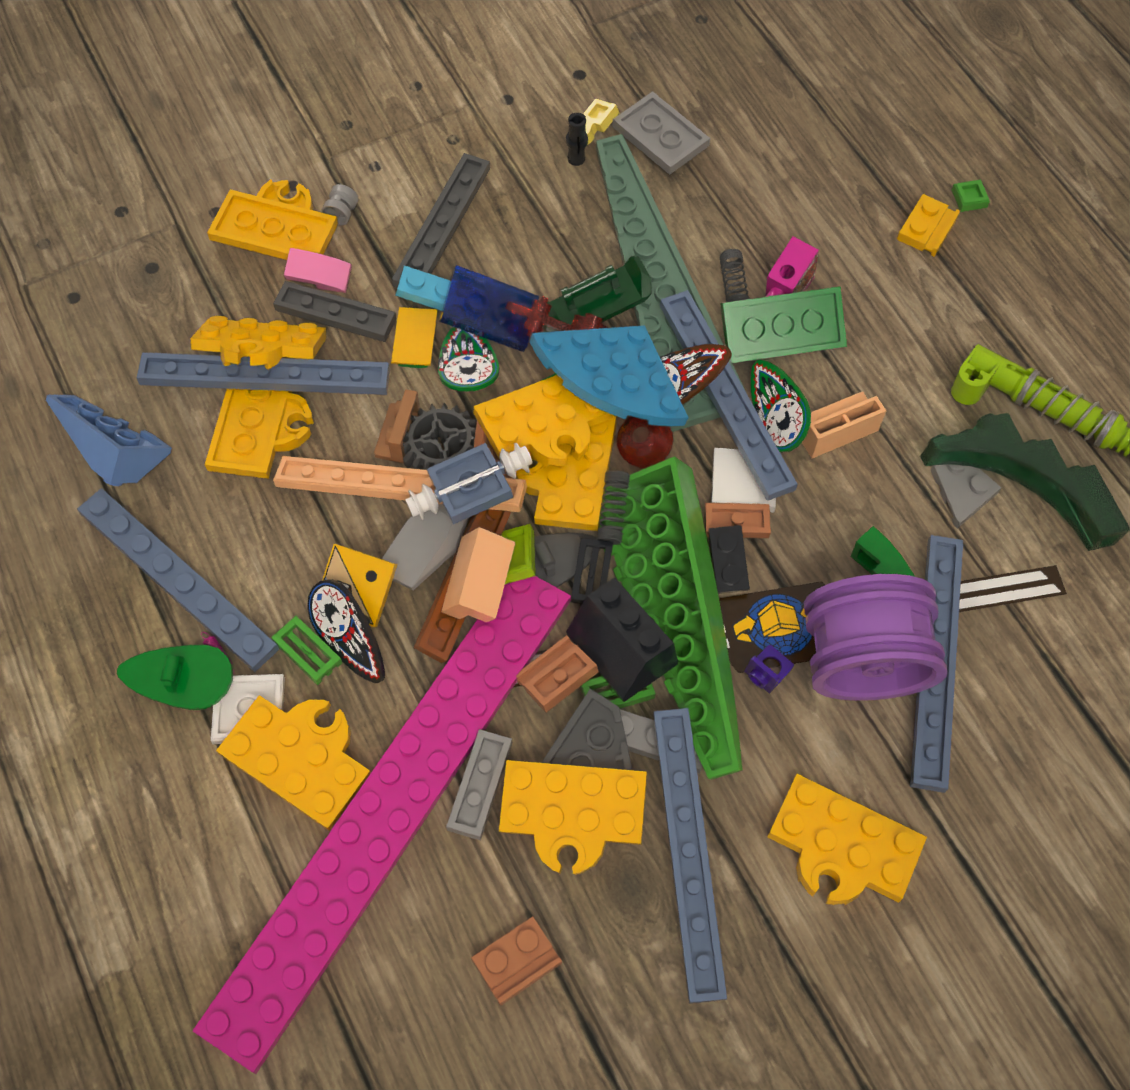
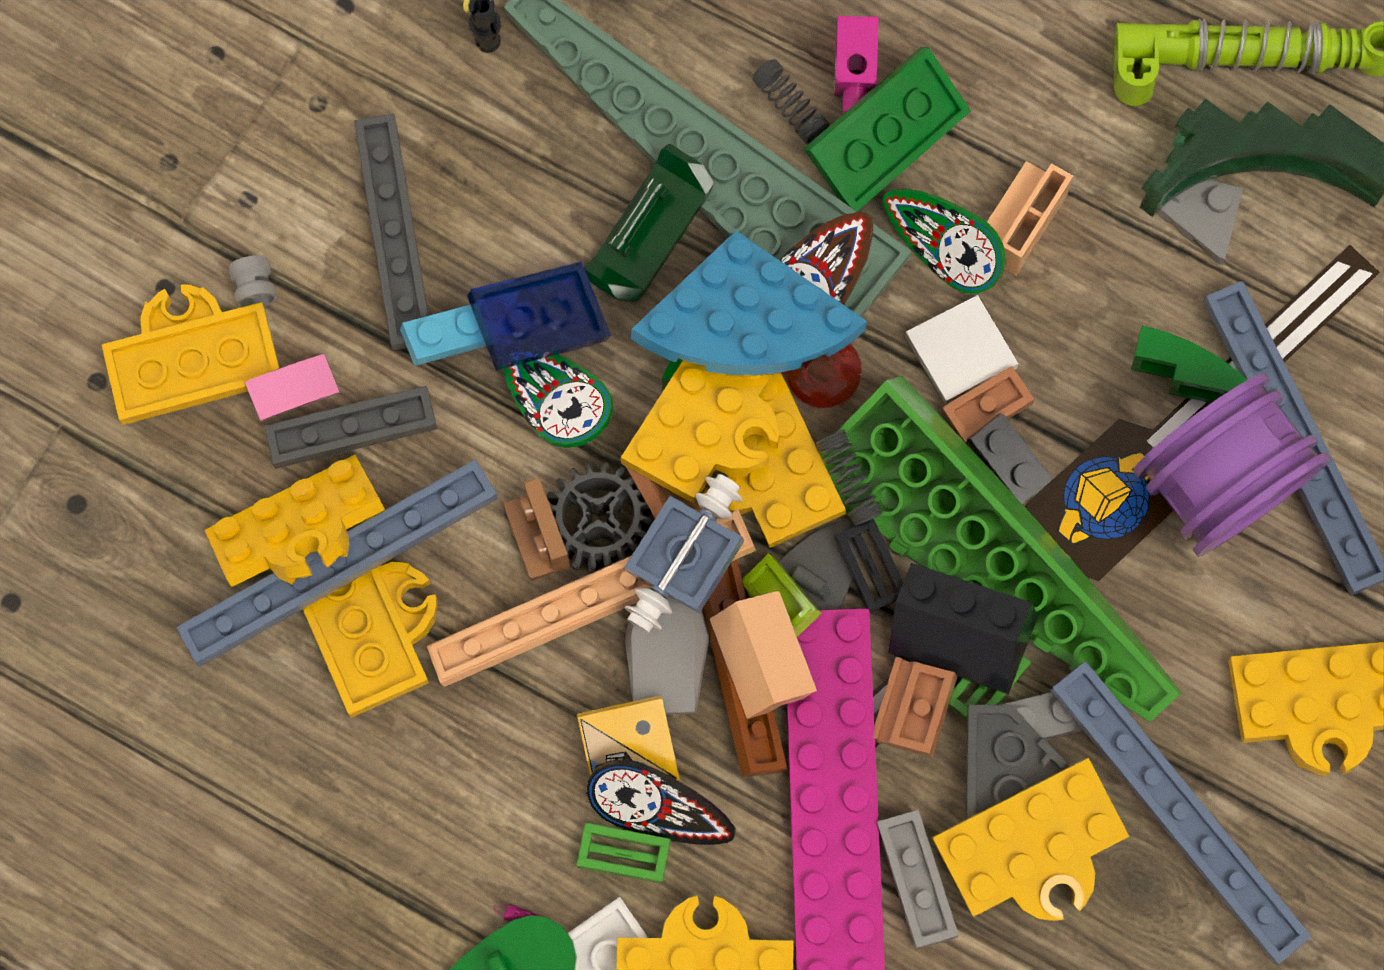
camera: 30 degrees left, 10 degrees up
medium blue wedge [46,395,172,486] -> none
sand blue plate [77,488,279,672] -> none
yellow piece [391,307,438,368] -> none
clear red piece [505,296,608,337] -> none
sand blue plate [660,290,798,501] -> none
dark purple bracket [744,645,794,694] -> none

